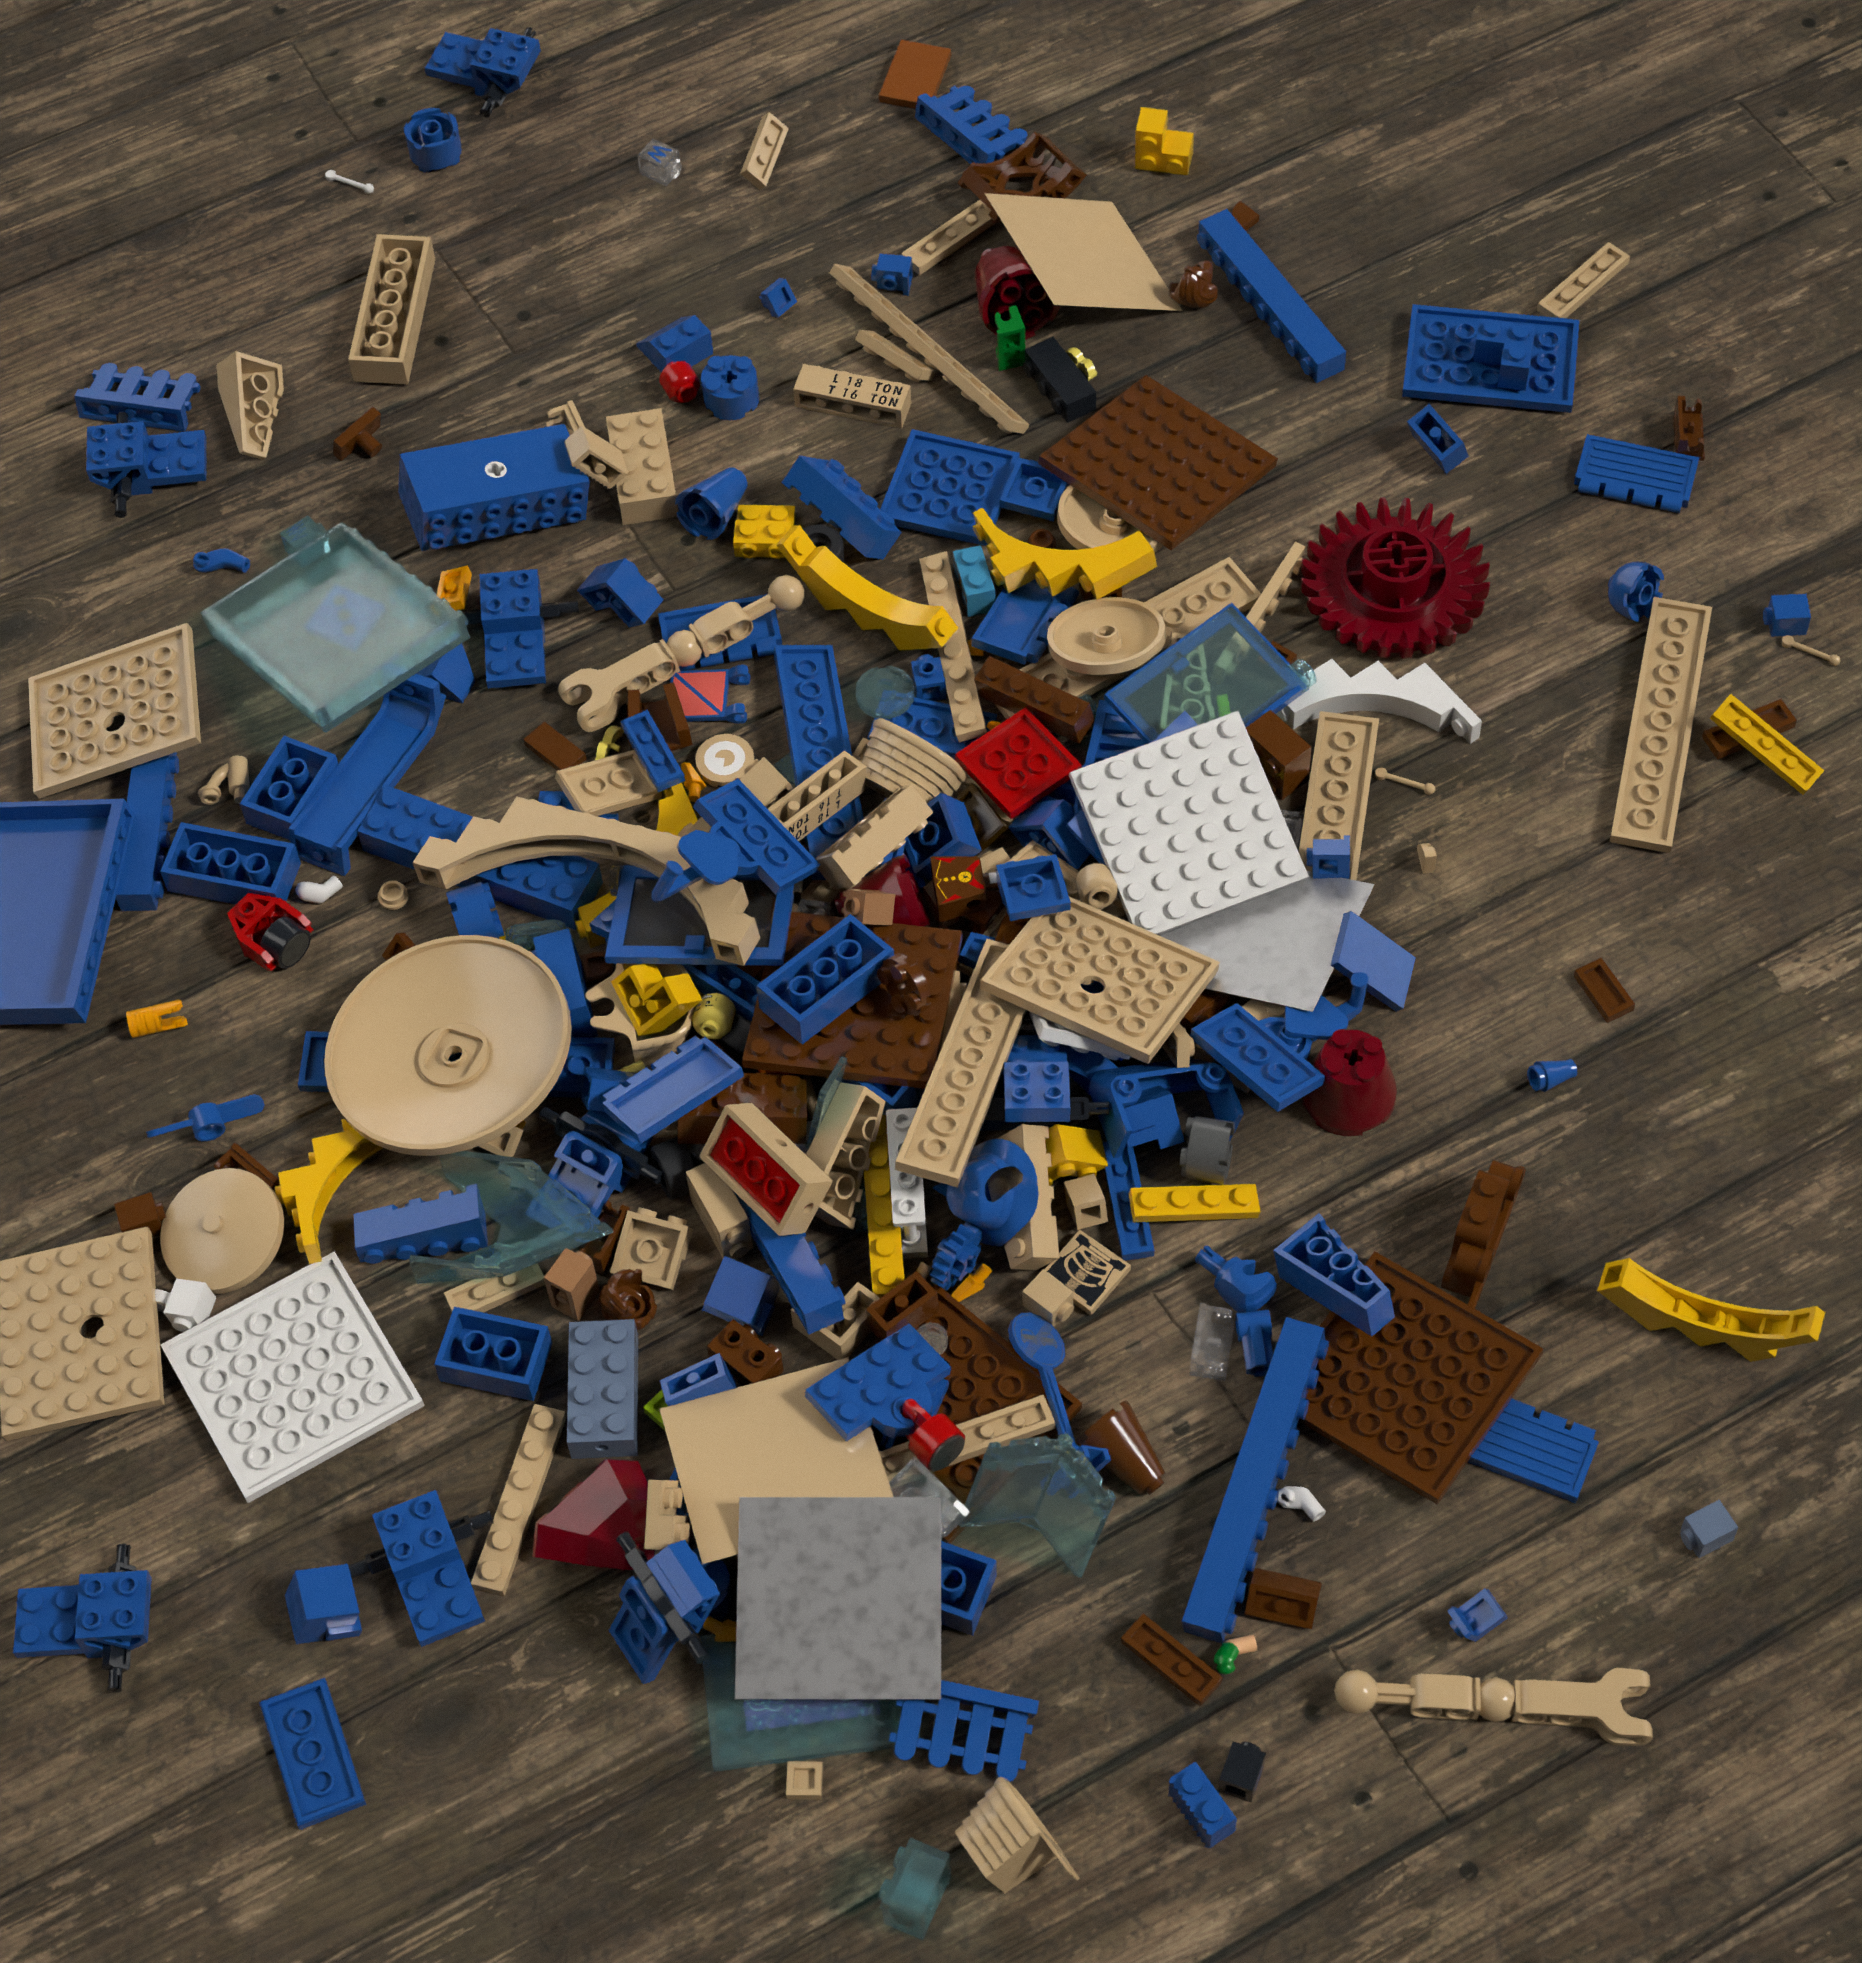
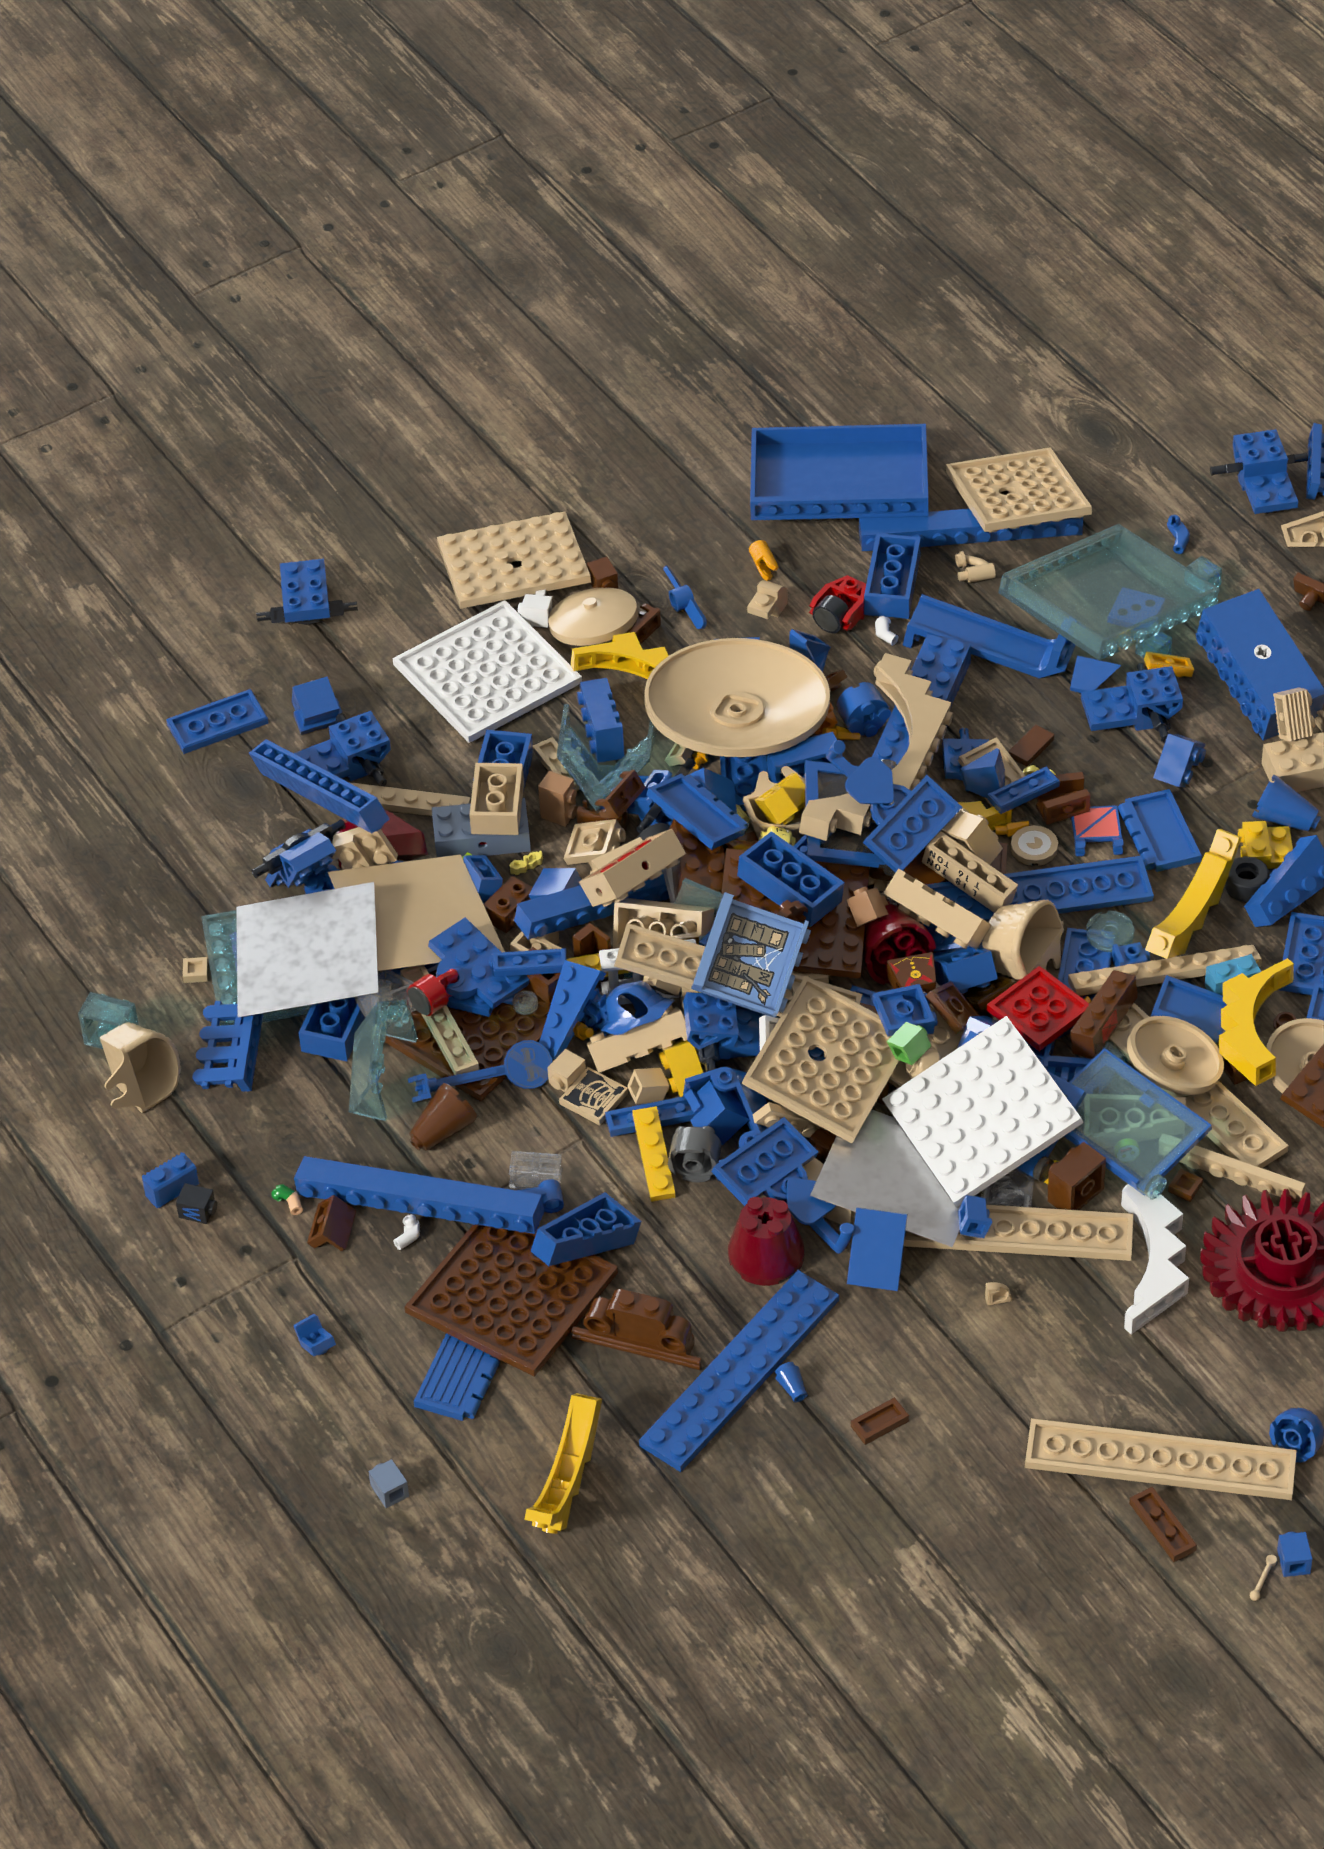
camera: 85 degrees right, 10 degrees down
blue brick [240,736,338,840] -> none
clear light blue plate [505,920,566,951] -> none
tan piece [558,575,804,732] -> none
reddish brown hair [599,1269,657,1330] -> none
reddish brown plate [1121,1613,1223,1707] -> none
blue piece [1195,1245,1277,1313] -> none
tan piece [1334,1668,1653,1746] -> none
tan hinge [1375,767,1435,795] -> none
yellow plate [1710,694,1825,795] -> none
none -> blue brick [249,739,390,834]
none -> tan brick [470,763,524,835]
none -> blue tile [493,948,566,977]
none -> light yellow piece [509,851,543,875]
none -> blue wing [539,960,606,1060]
none -> reddish brown panel [573,923,611,957]
none -> reddish brown hinge [595,770,646,818]
none -> blue plate [639,1270,839,1472]
none -> panel [691,892,811,1018]
none -> tan brick [747,580,788,619]
none -> blue slope [789,629,831,673]
none -> bright green brick [887,1022,932,1065]
none -> reddish brown tile [925,981,979,1034]
none -> blue slope [960,748,1005,799]

